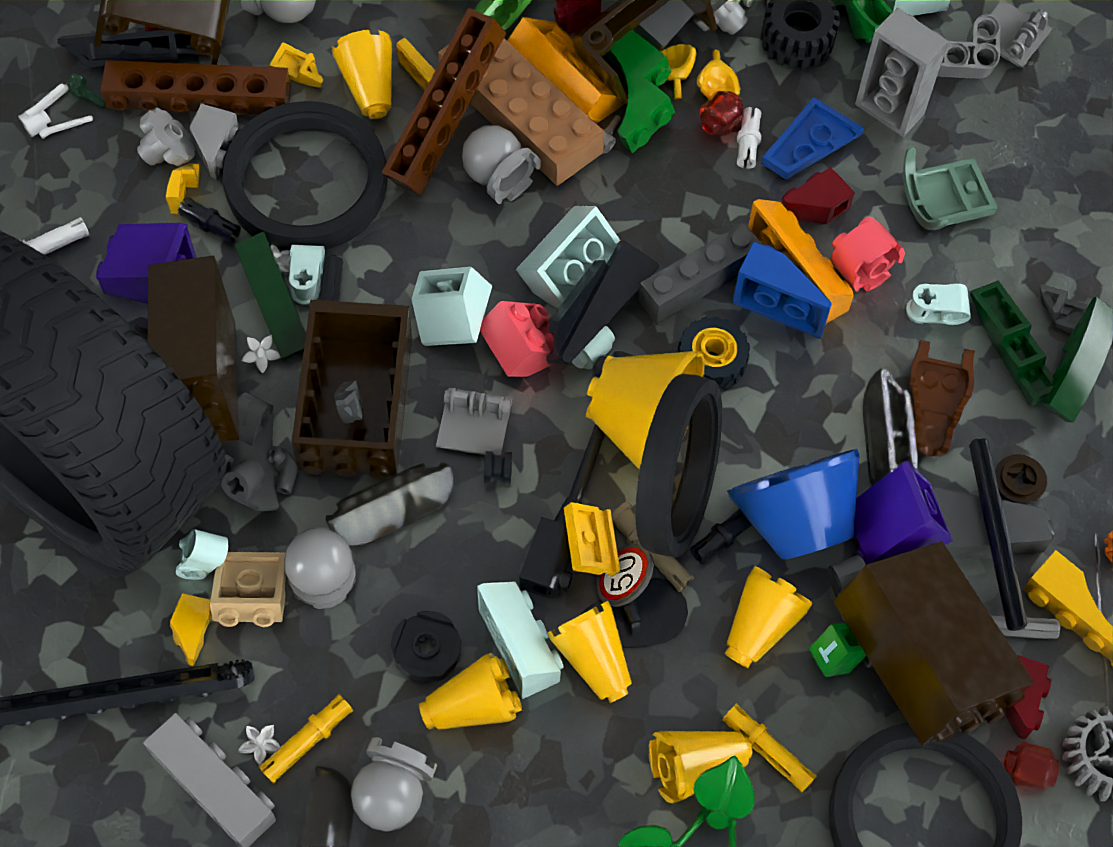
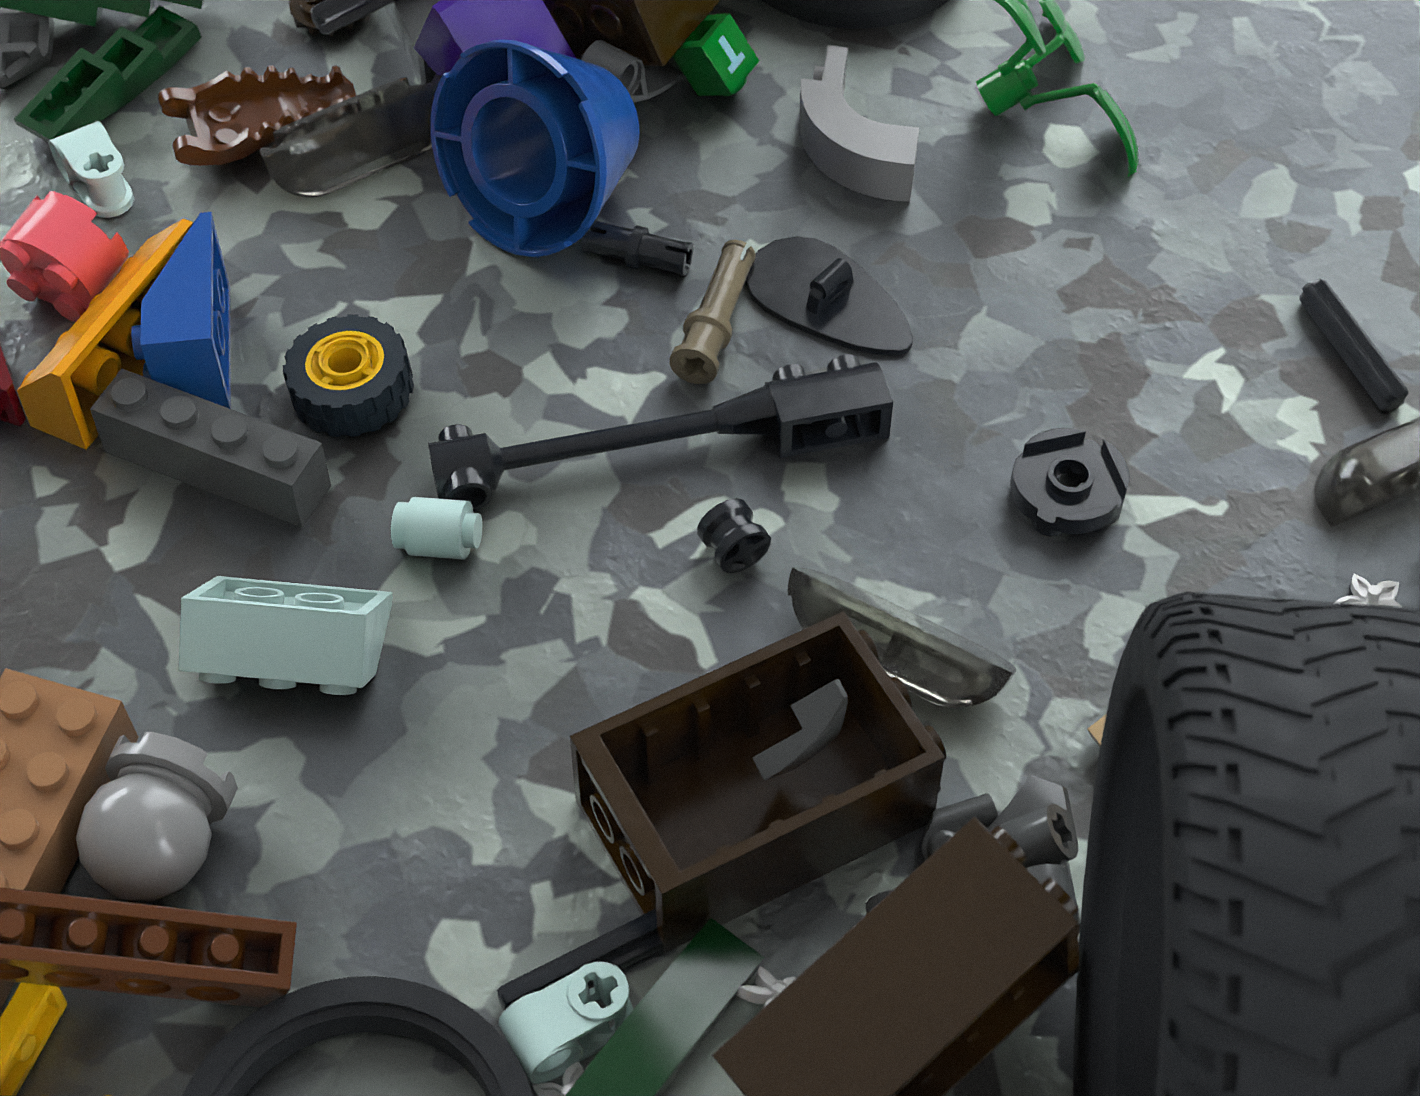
camera: 120 degrees left, 10 degrees down
yellow pin [258,694,353,784] -> none
light grey tile [284,528,356,609] -> none
light grey tile [351,737,437,832] -> none
light aqua slope [412,267,492,346] -> none
yellow cone [419,653,522,730] -> none
light grey hinge [436,388,513,455] -> none
light aqua slope [477,581,564,699] -> none
coral slope [480,301,554,377] -> none
black wedge [546,241,659,364] -> none
yellow cone [547,601,632,703] -> none
yellow plate [564,502,620,577] -> none
yellow cone [586,351,705,470] -> none
piece [596,544,654,607] -> none
black tyre [636,374,722,557] -> none
yellow cone [649,731,752,804] -> none
yellow pin [722,703,817,793] -> none
yellow cone [724,566,813,668] -> none
none -> light grey arch [799,46,919,202]

